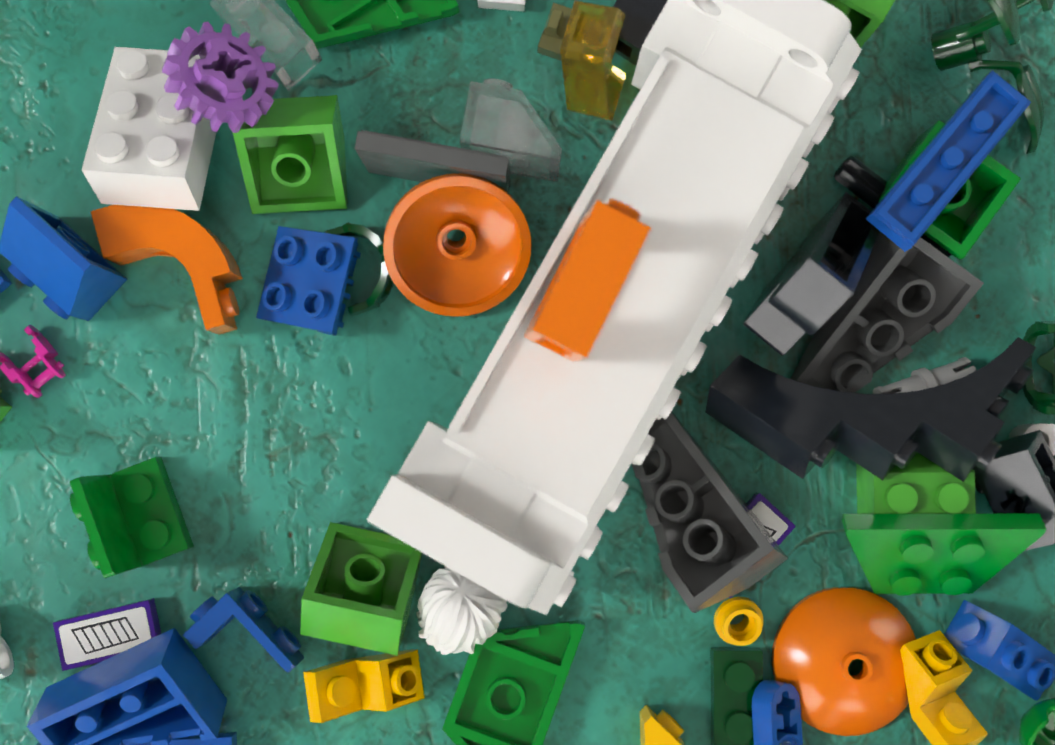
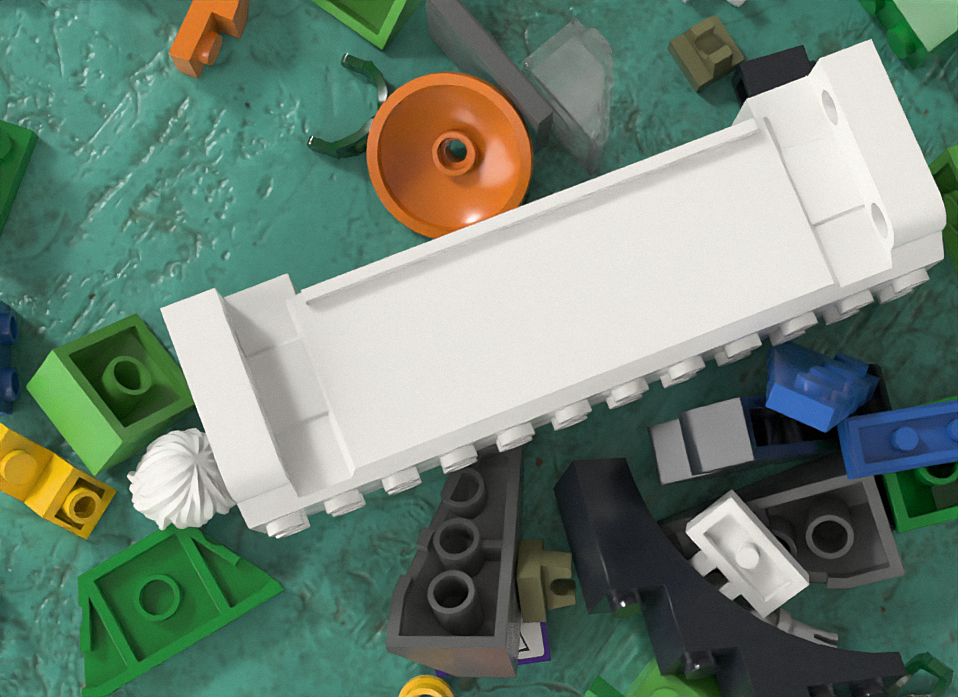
camera: 35 degrees right, 5 degrees down
blue hinge [256,226,361,336] -> none
orange window [523,199,651,362] -> none
clear yellow slope [560,0,626,121] -> none
none -> olive tile [516,539,576,623]
none -> white hinge [686,489,809,618]
none -> blue wing [765,341,880,433]

